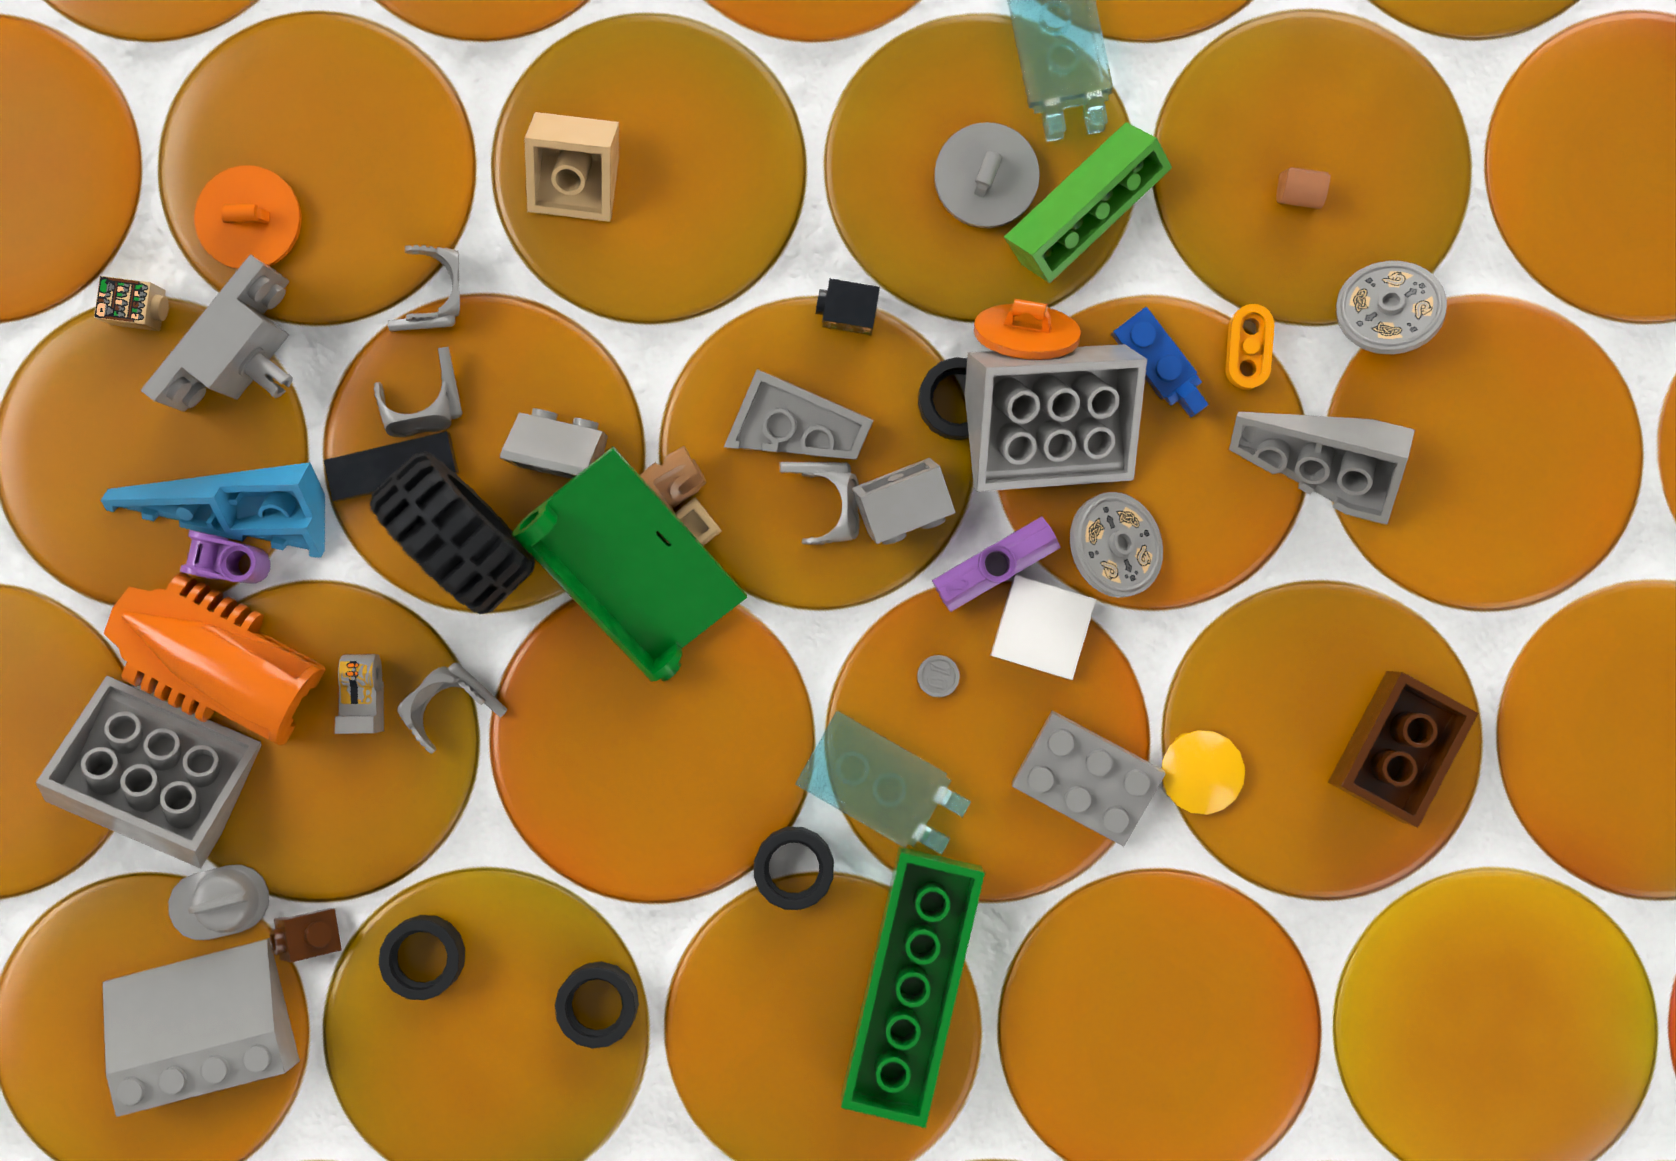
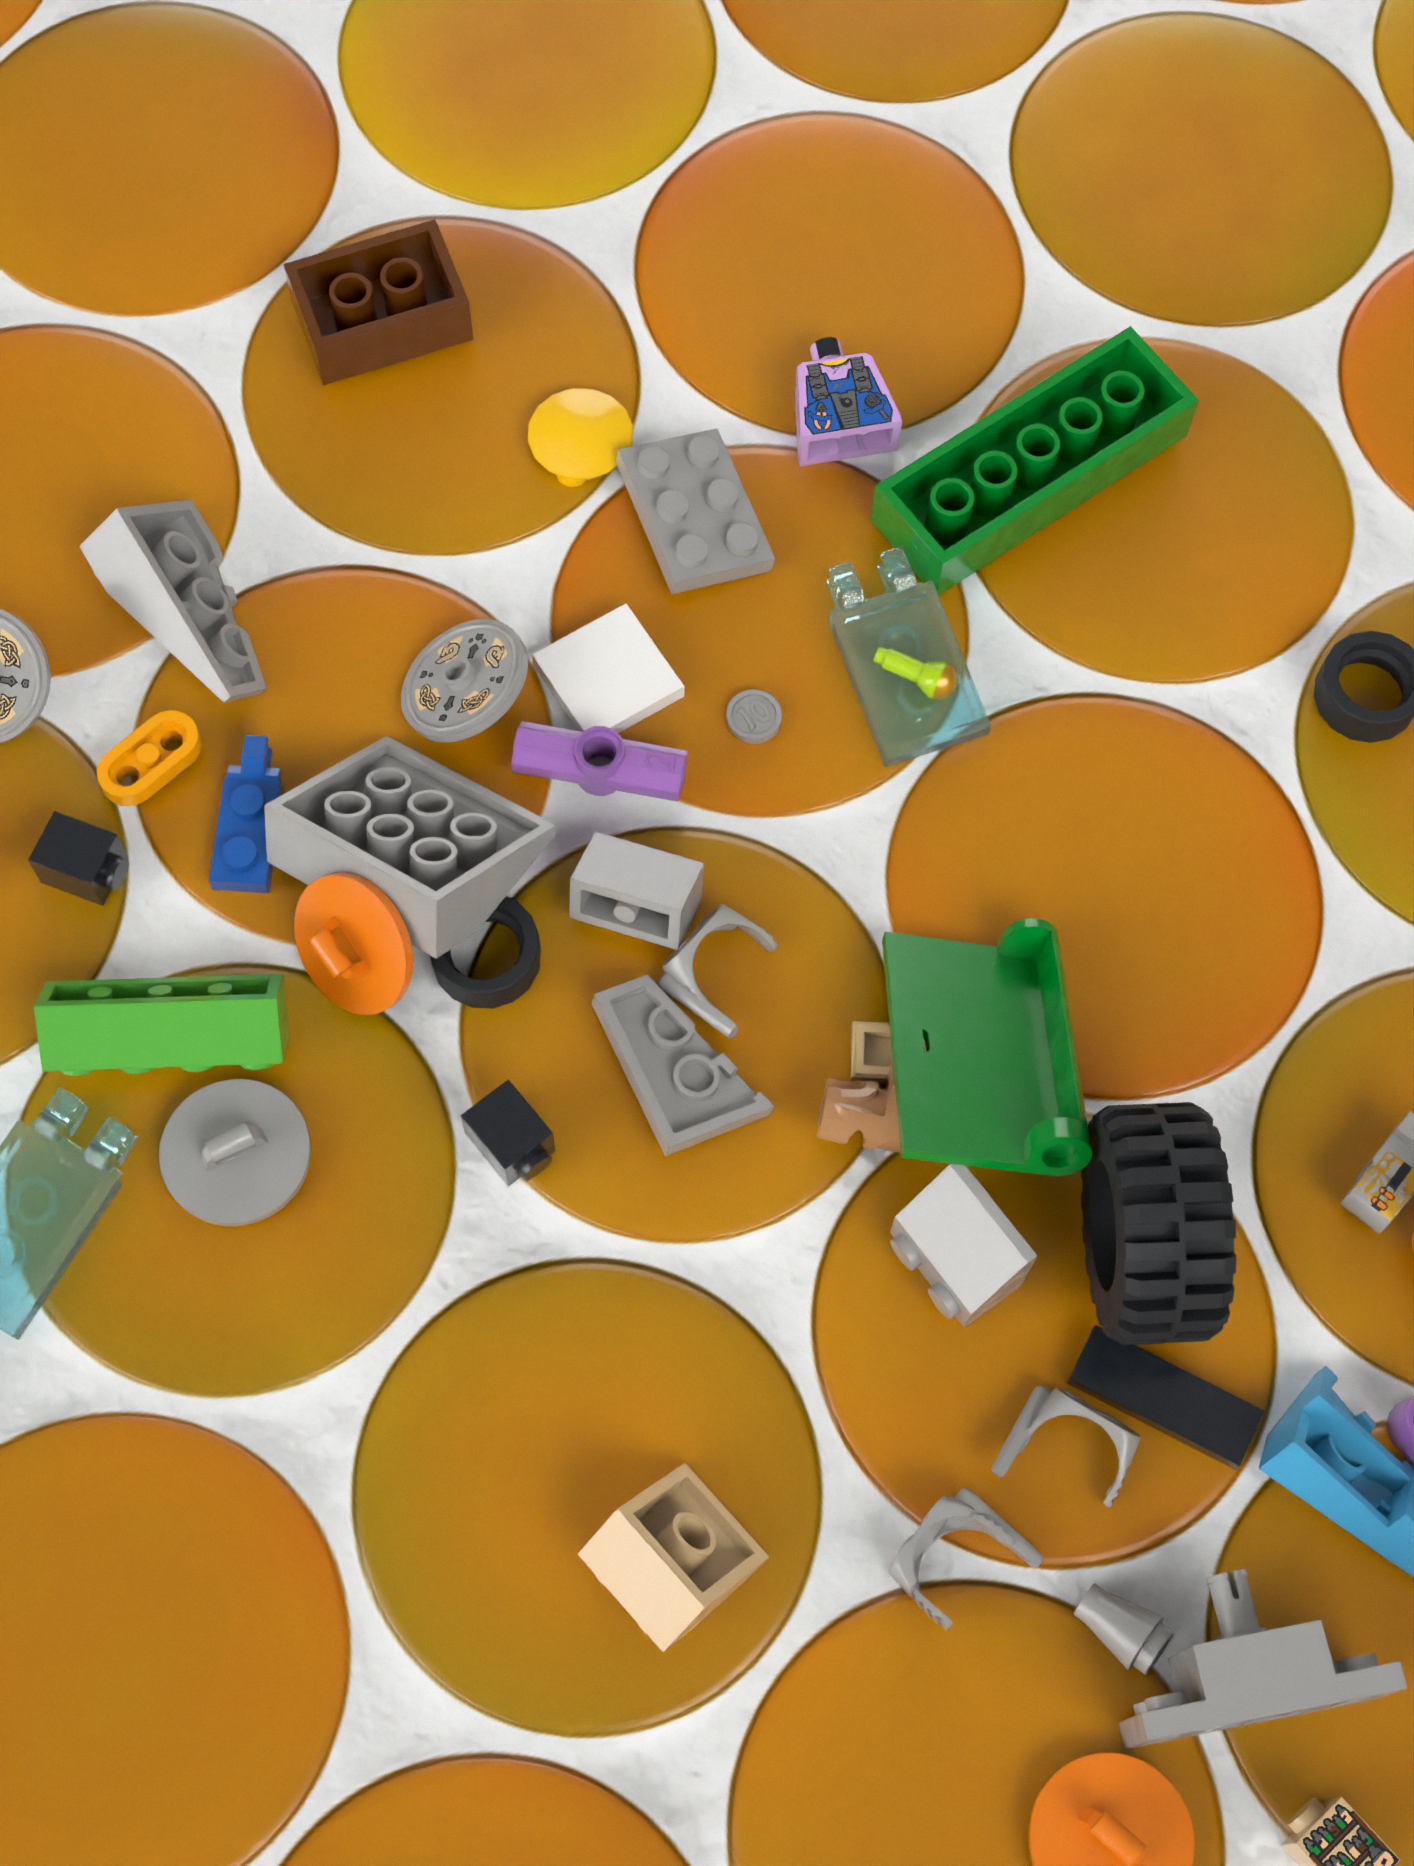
camera: 140 degrees left, 20 degrees down
light grey helmet [397,663,508,754] -> none
black tyre [754,827,834,910] -> none
none -> black brick [28,811,129,906]
none -> torso [795,337,902,467]
none -> lime piece [873,646,957,700]
none -> light grey cone [1074,1583,1174,1675]

